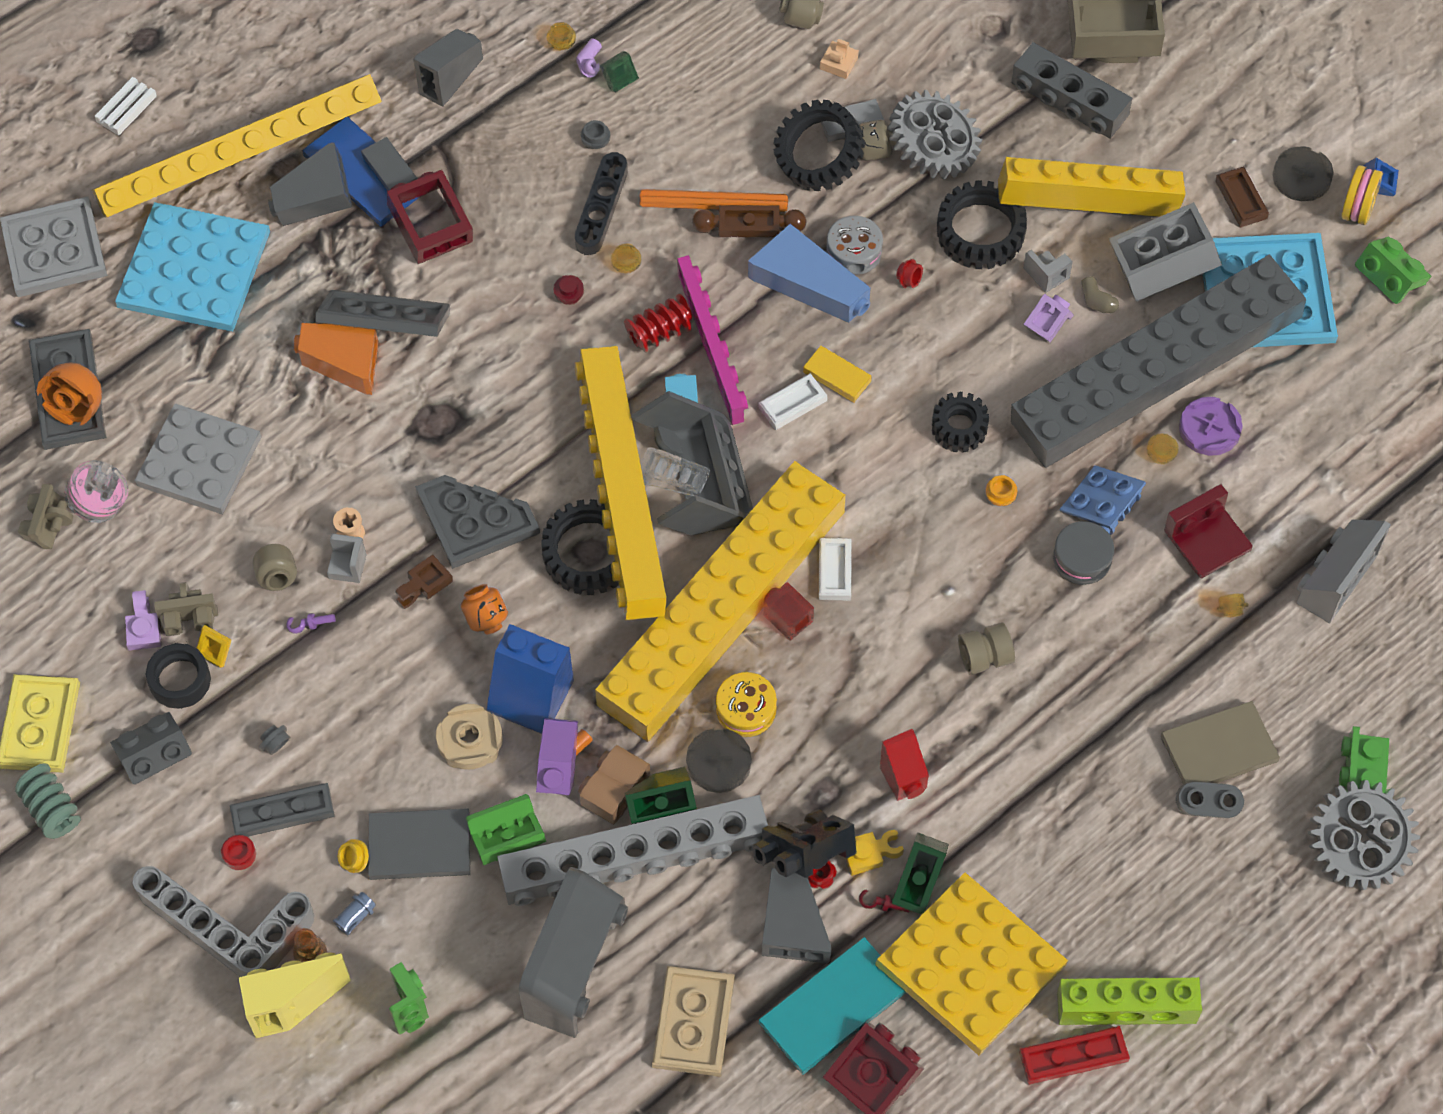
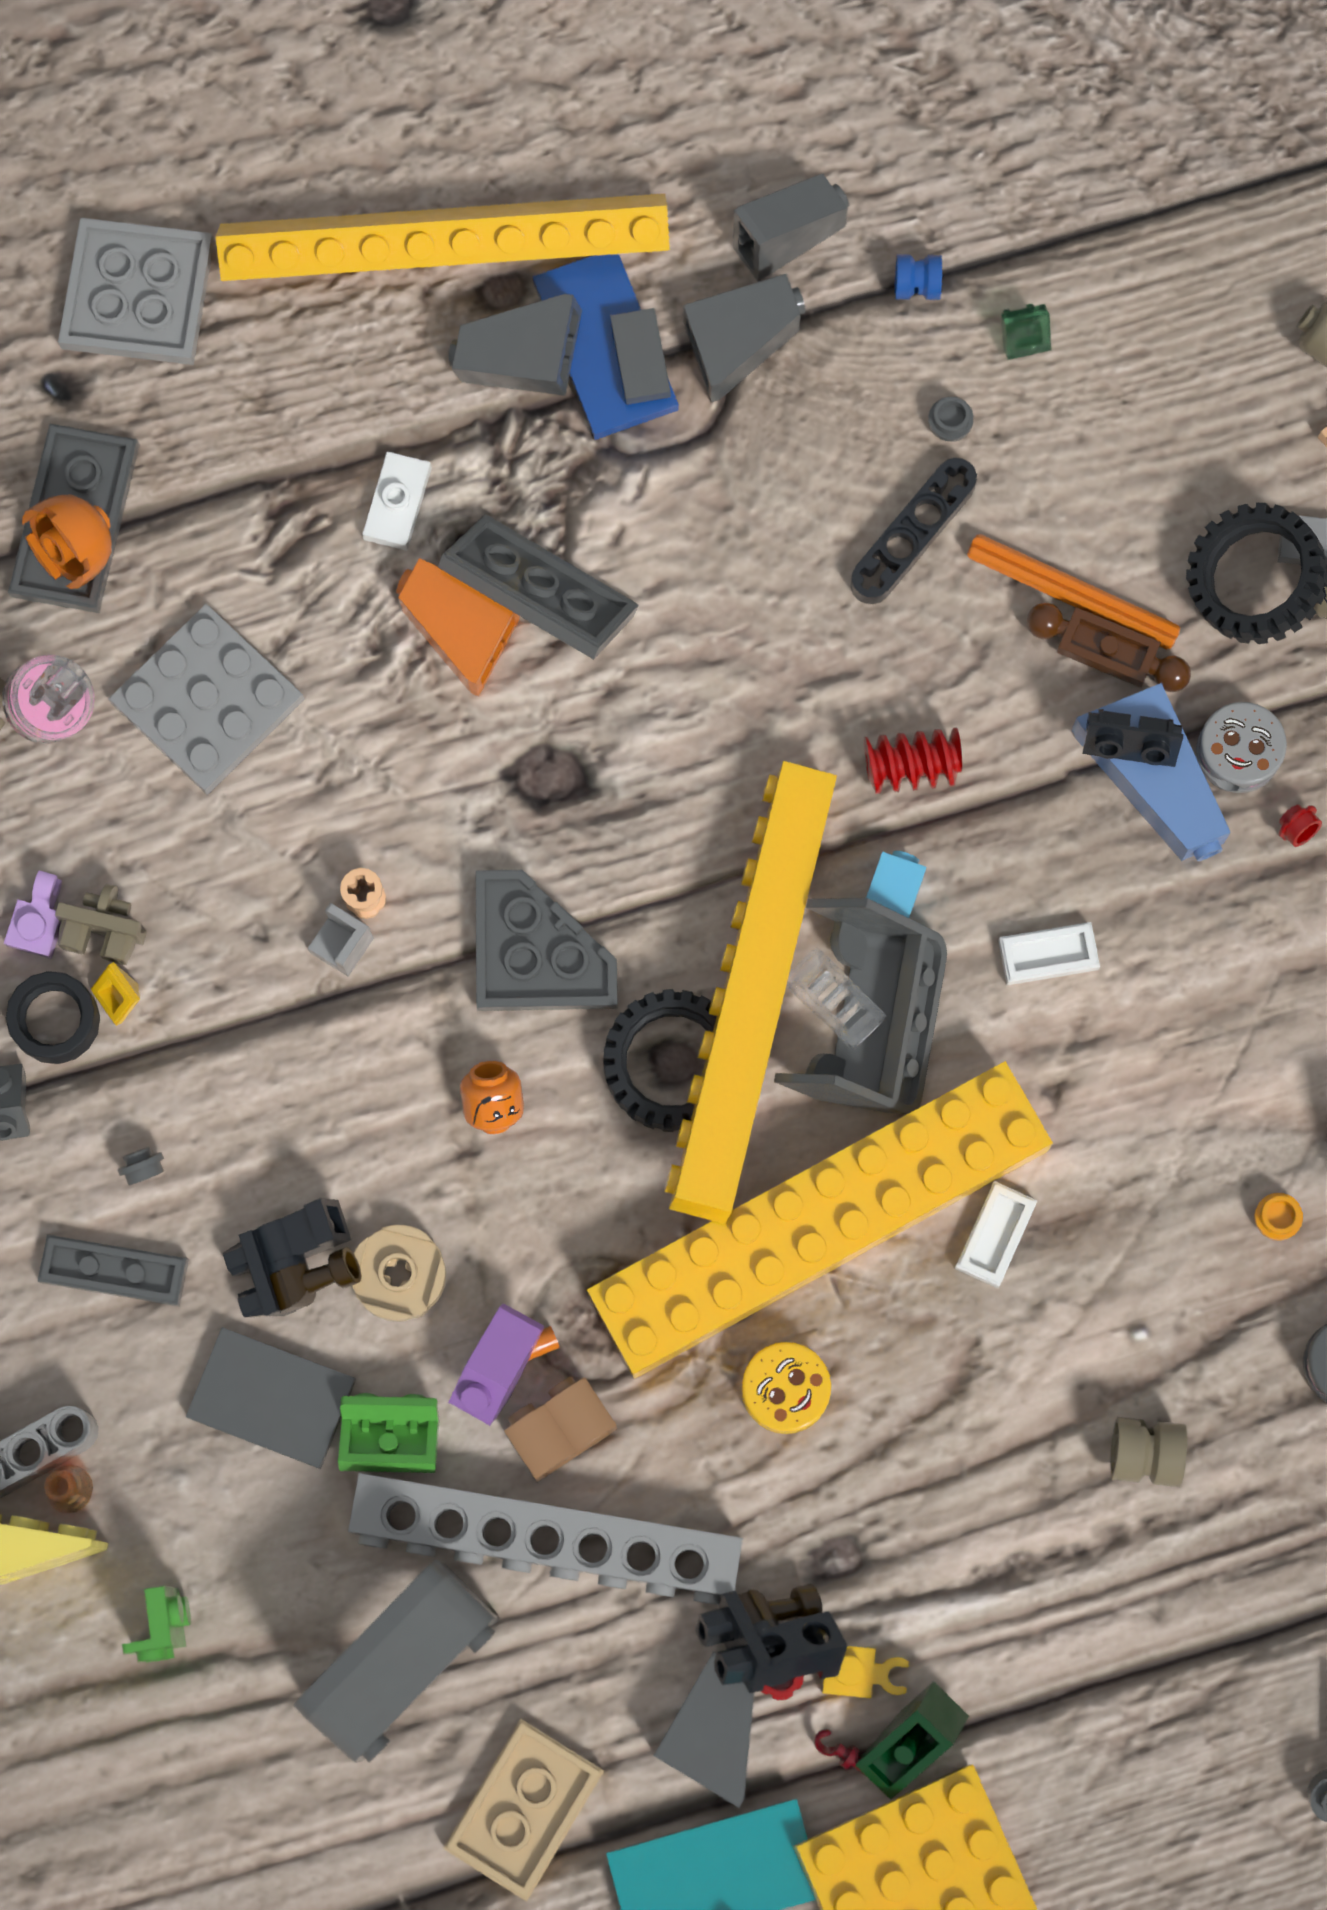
camera: 25 degrees right, 15 degrees up
white tile [95,77,157,136] -> none
medium azure plate [115,202,270,332] -> none
red tile [221,835,256,870] -> none
dark tan head [253,544,297,591] -> none
medium lavender hand [286,613,336,634] -> none
sand blue pin [333,892,376,936] -> none
yellow plate [337,839,369,873] -> none
dark red window [387,170,473,264] -> none
reddish brown plate [395,554,453,609] -> none
blue slope [487,624,574,734] -> none
clear yellow plate [547,22,576,51] -> none
dark red plate [553,275,584,305] -> none
lavender arm [576,38,602,78] -> none
clear yellow plate [611,244,641,273] -> none
dark green slope [625,766,697,825] -> none
dark pink plate [677,255,748,425] -> none
clear smoke tile [686,729,752,793] -> none
clear red brick [764,582,814,641] -> none
yellow tile [803,345,872,403] -> none
red slope [880,729,929,801] -> none
black tyre [932,392,989,453] -> none
none -> black hips [223,1198,362,1318]
none -> white plate [362,452,432,551]
none -> dark grey slope [683,274,806,403]
none -> blue wheel [895,254,942,300]
none -> black hinge [1082,709,1184,767]

